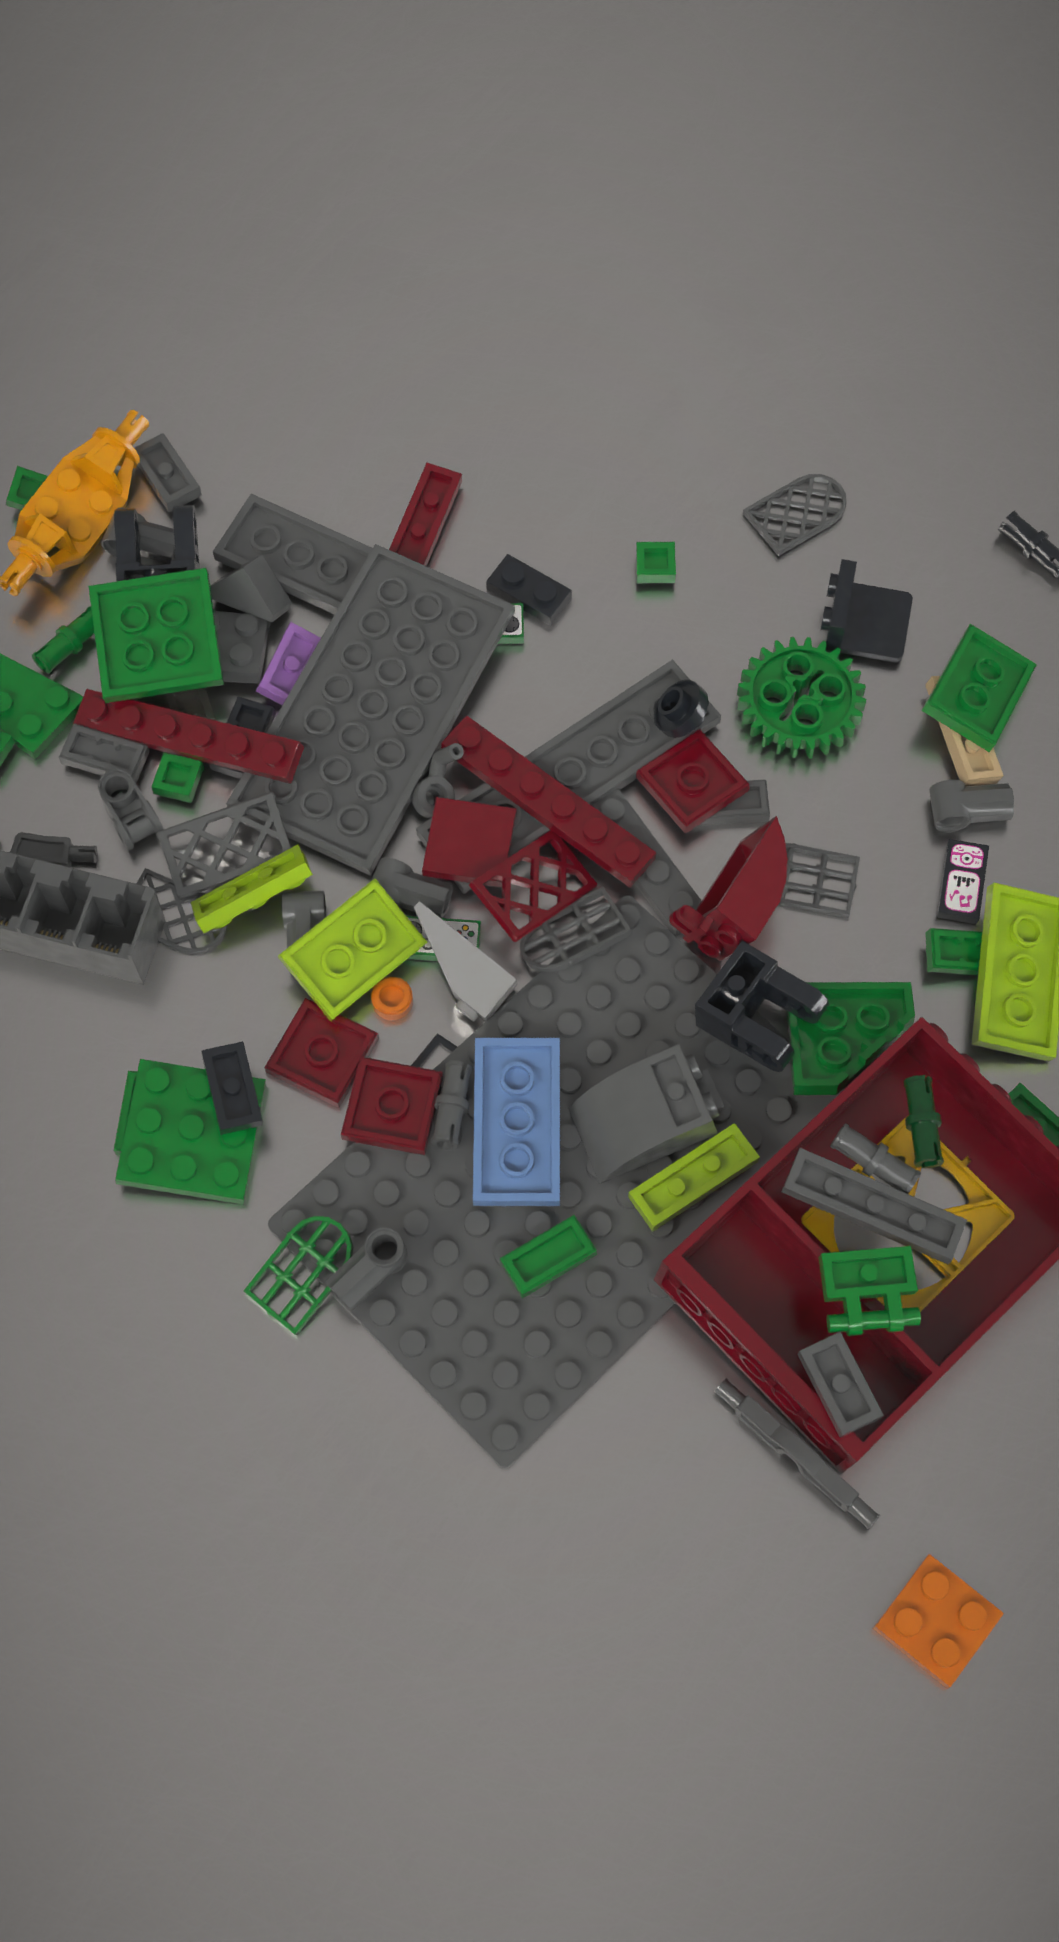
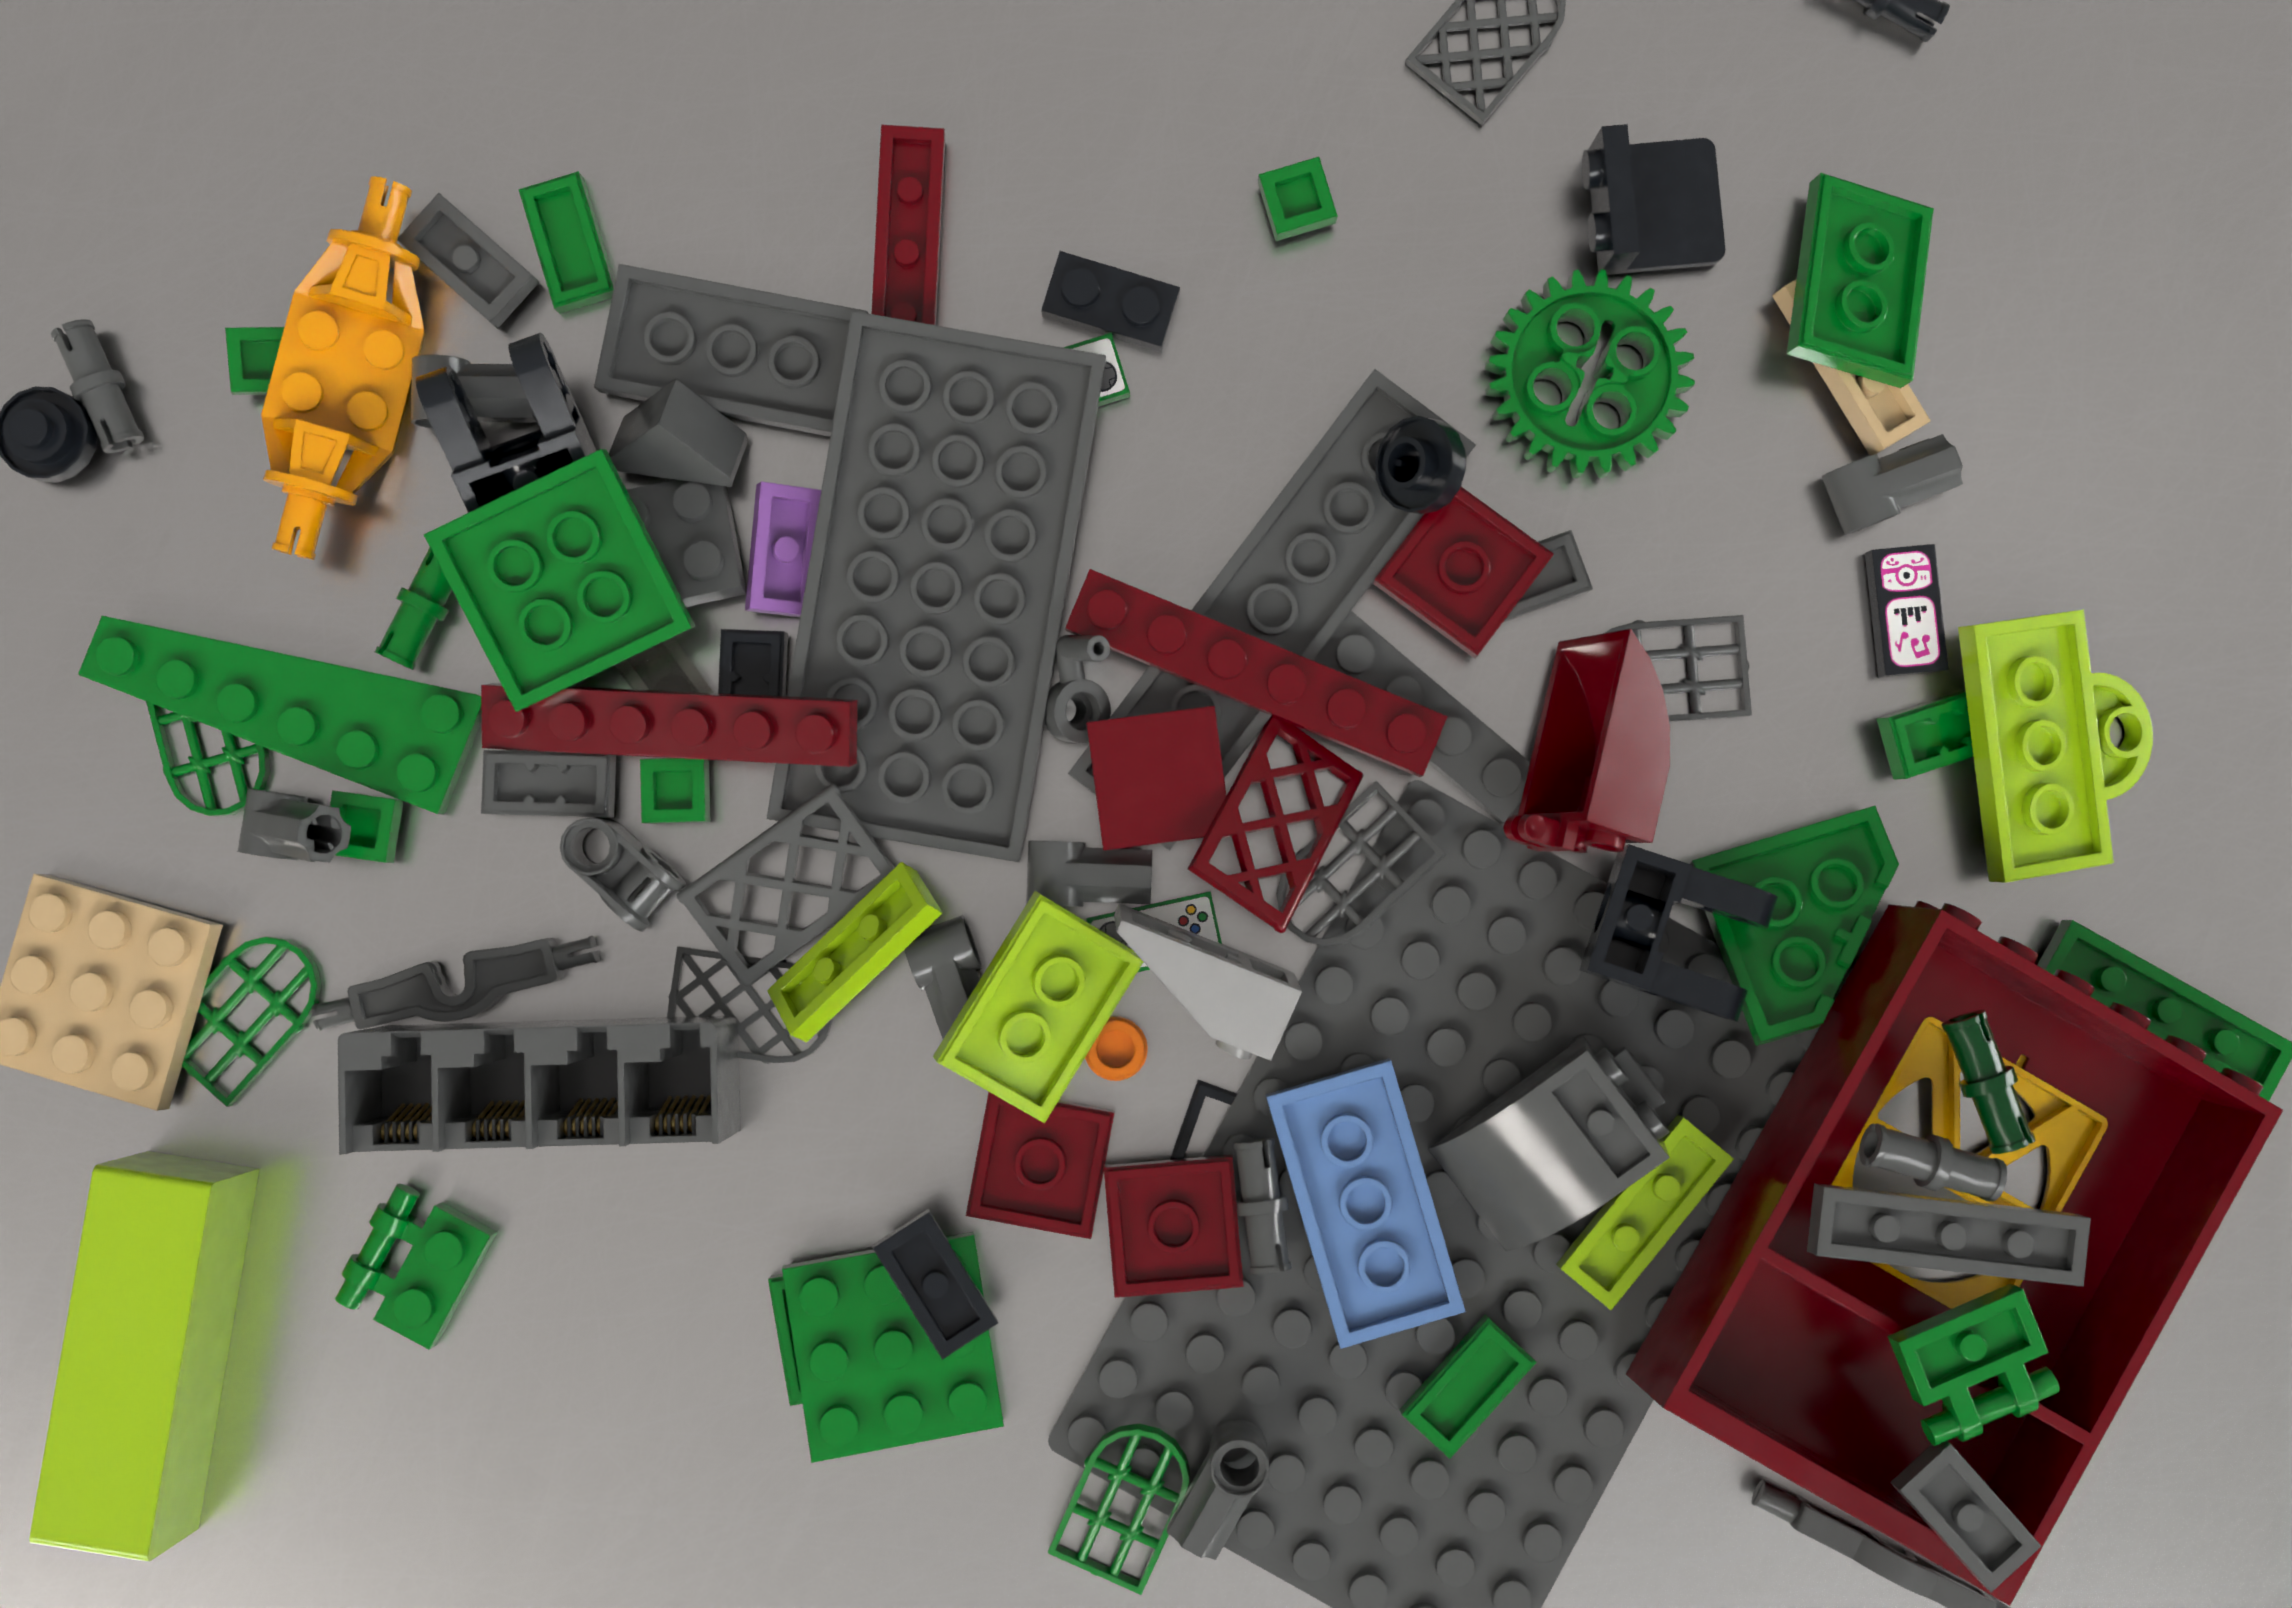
camera: 15 degrees left, 20 degrees up
none -> green tile [518,171,615,314]

